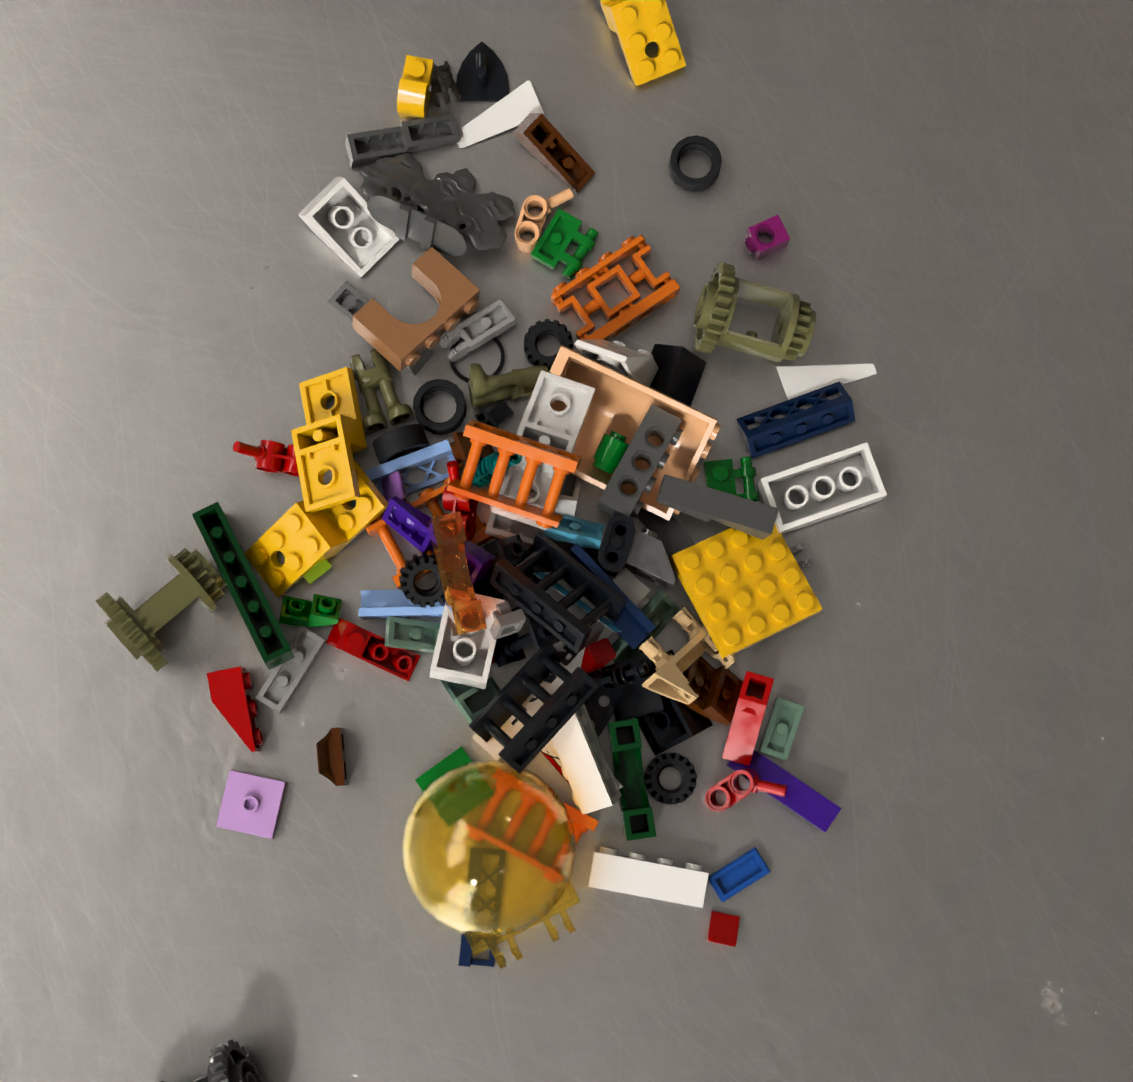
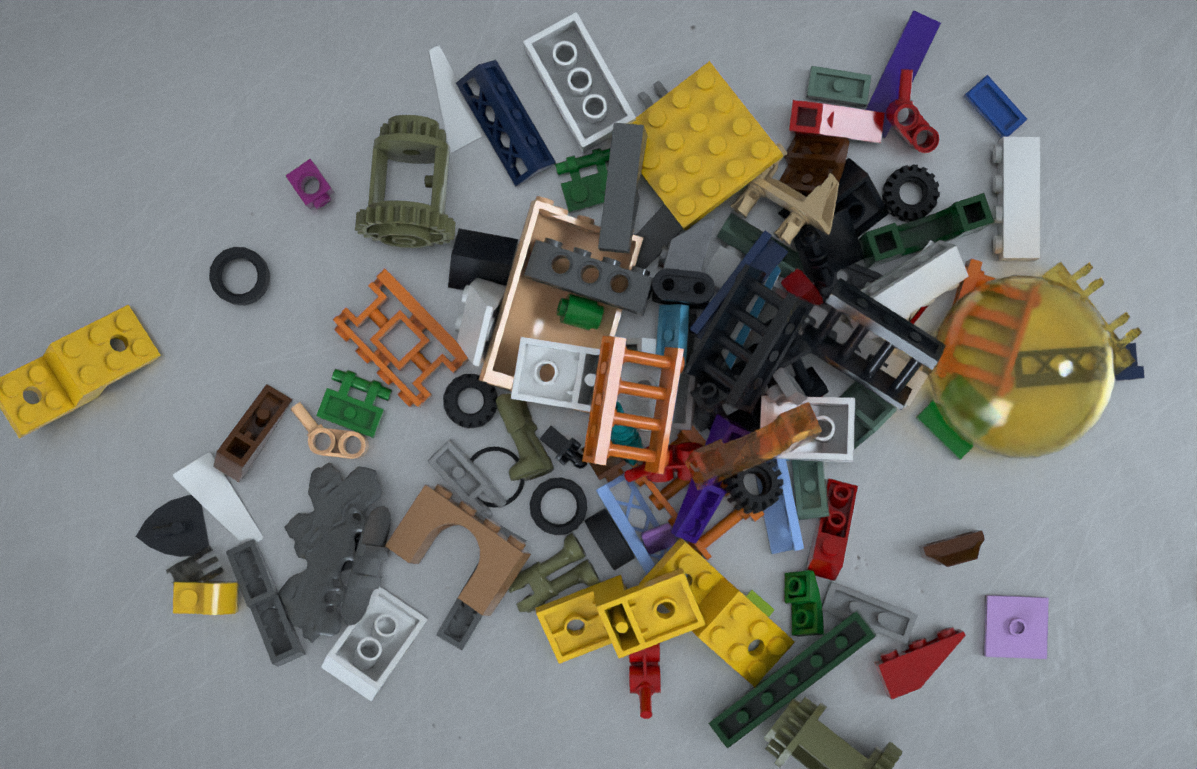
camera: 100 degrees left, 5 degrees up
red slope [706,910,740,947] -> none

